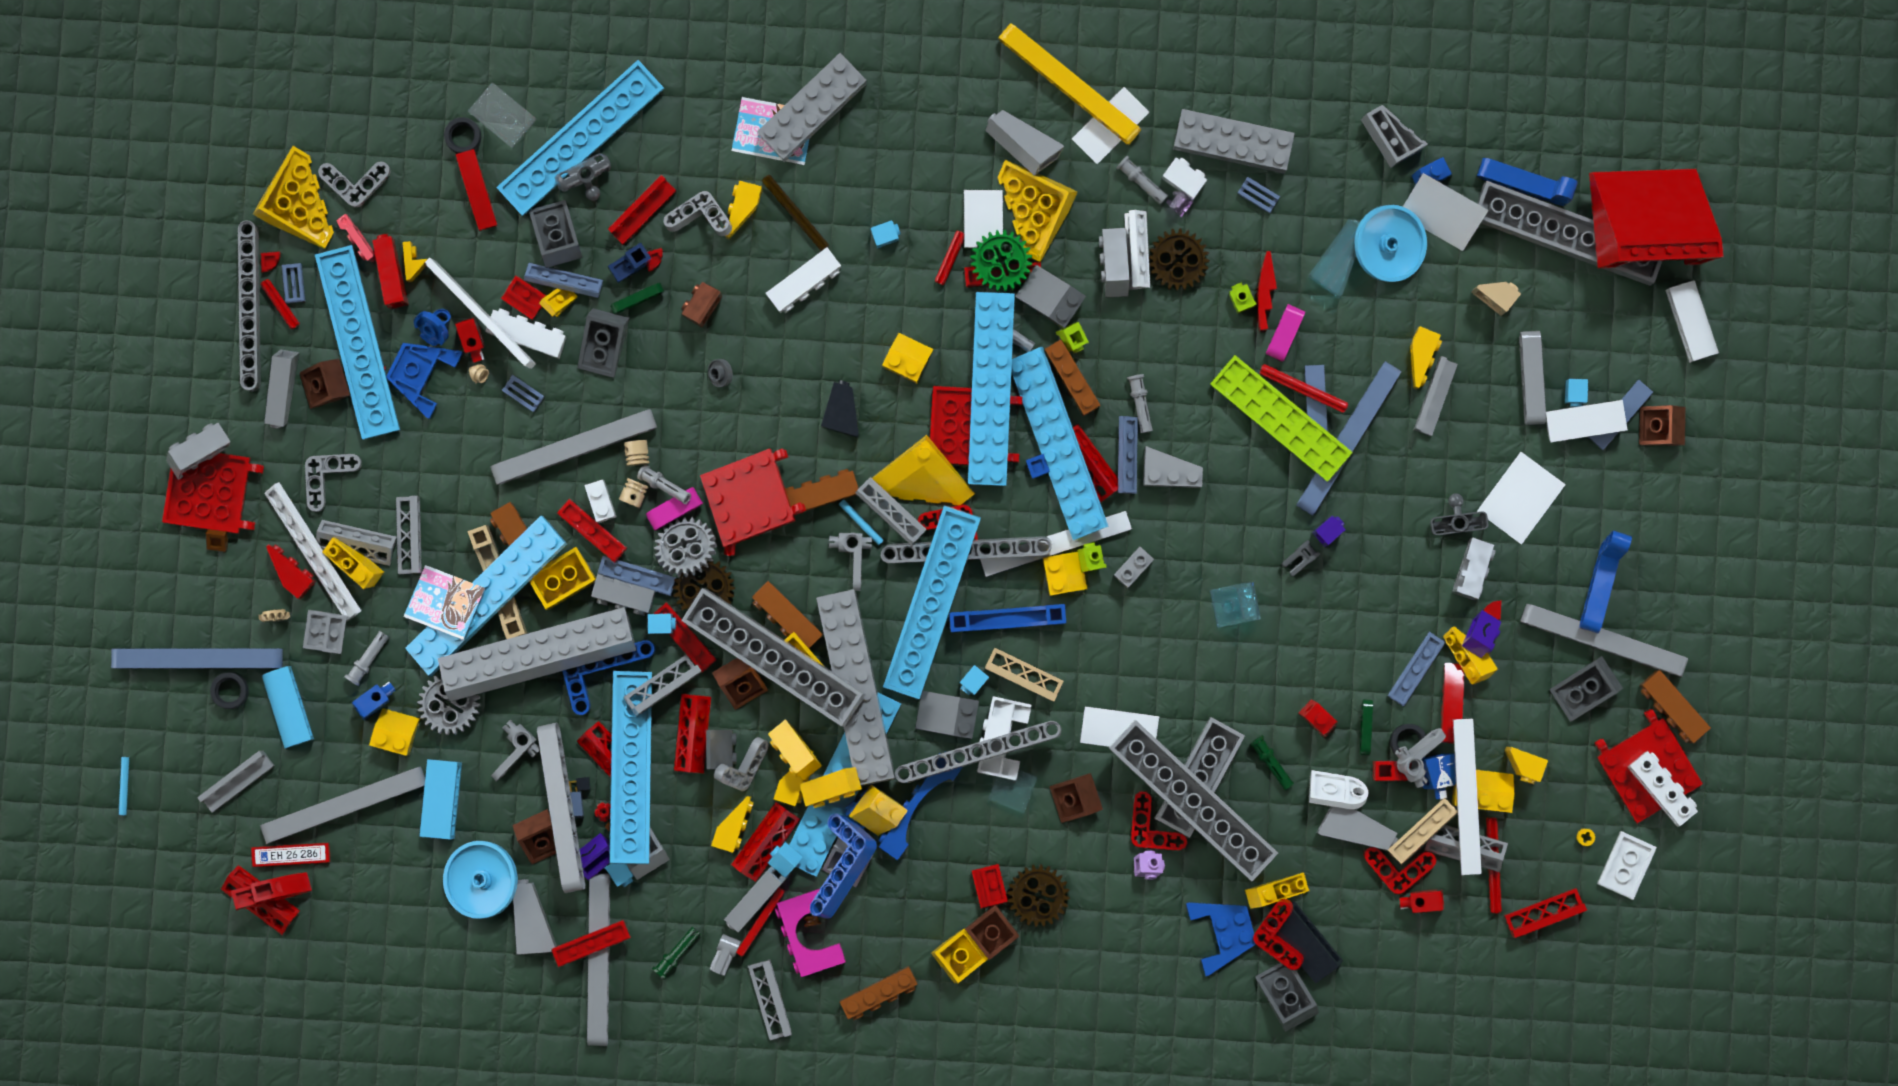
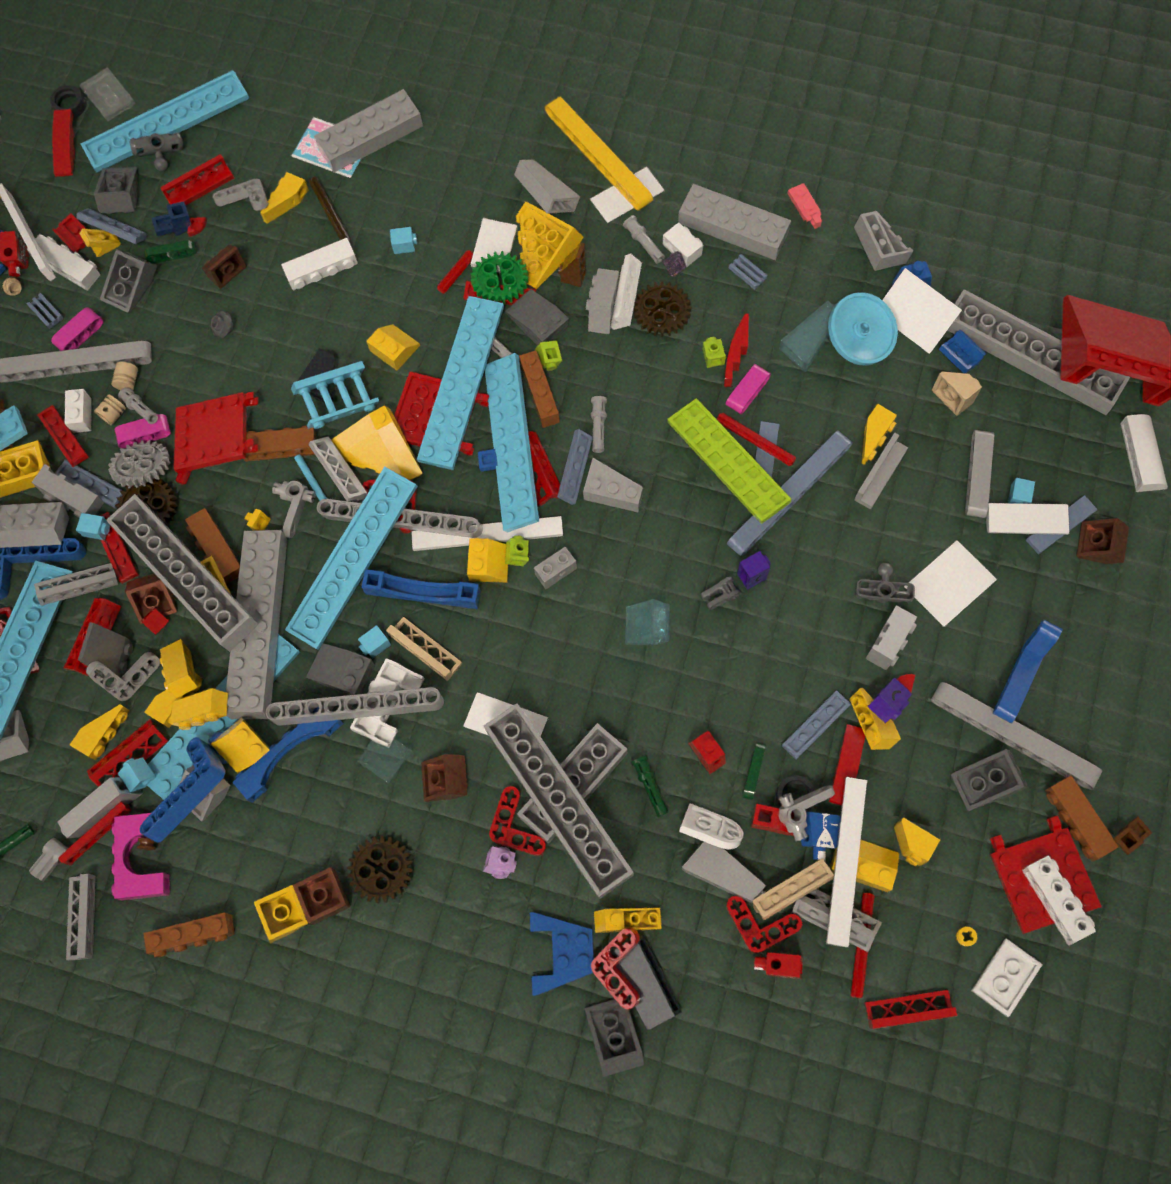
camera: 20 degrees right, 15 degrees down
red plate [971,864,1008,908] -> none
blue beam [1477,158,1578,206] -> none
none -> dark pink beam [51,307,103,351]
none -> red tile [141,608,169,635]
none -> yellow tile [244,509,271,531]
none -> medium azure fence [291,361,379,429]
none -> reddish brown slope [558,243,586,287]
none -> coral hinge [788,183,822,229]
none -> blue bracket [939,330,986,374]
none -> reddish brown slope [1113,817,1152,855]

